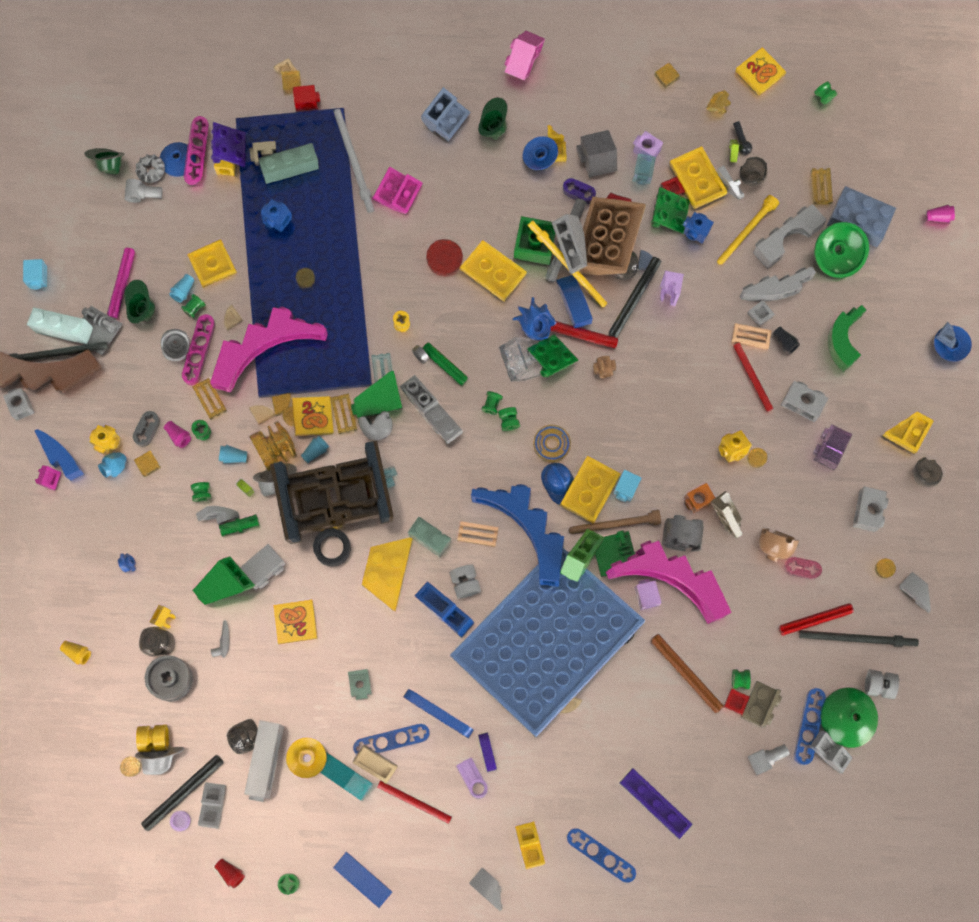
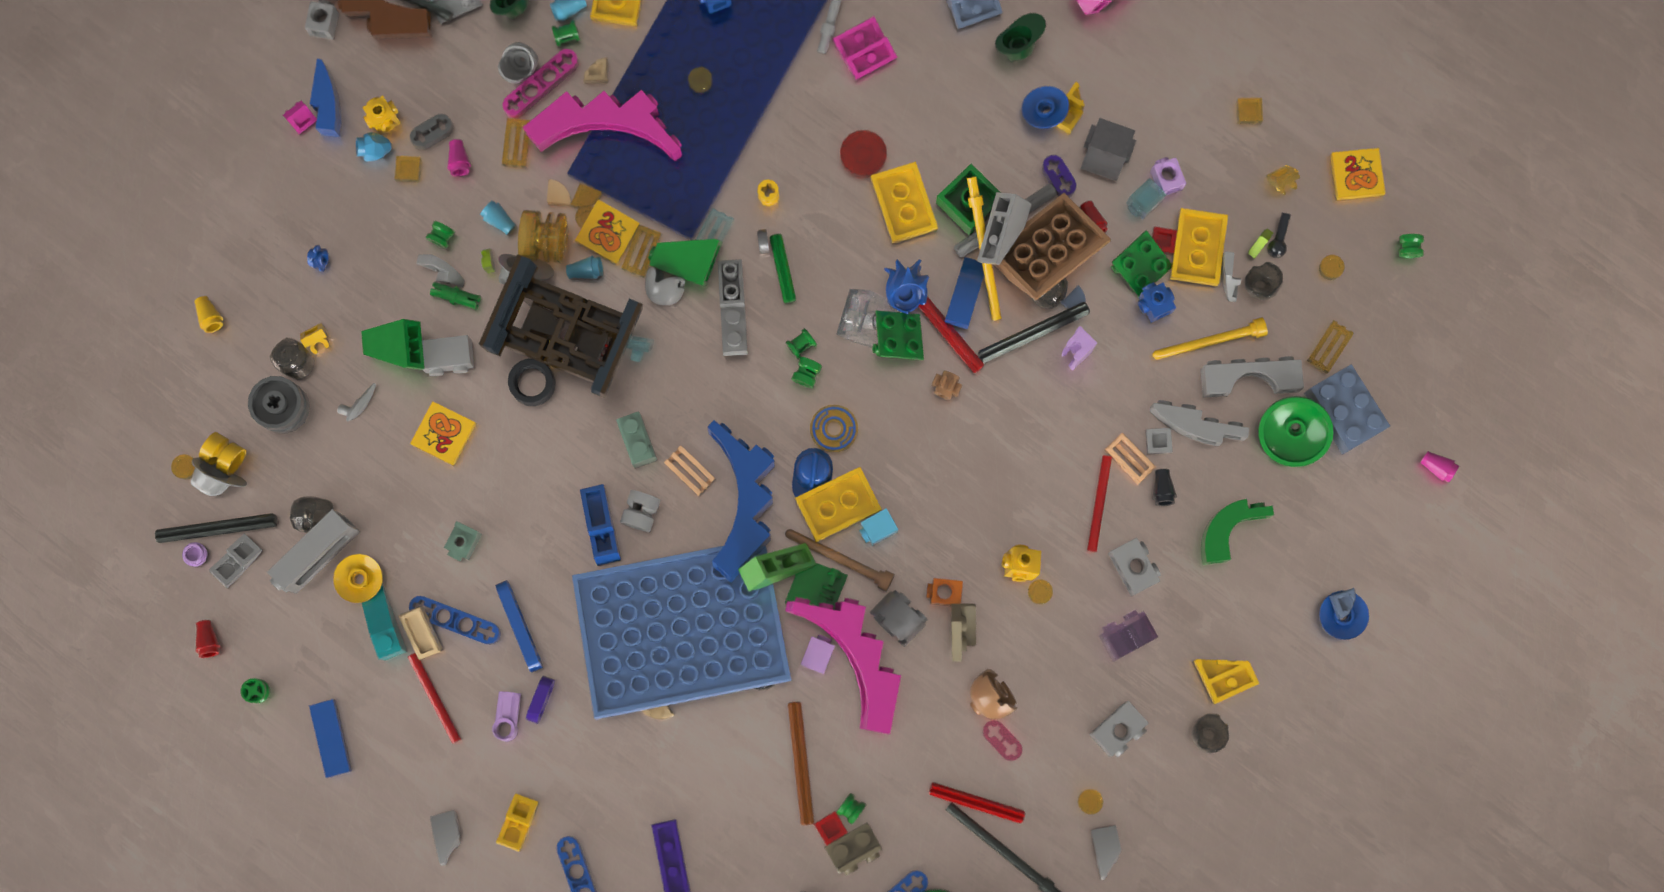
camera: 40 degrees right, 5 degrees up
green bush [191,419,212,441] -> none
yellow wing [361,537,413,612] -> none
none -> clear yellow tile [1319,255,1345,280]

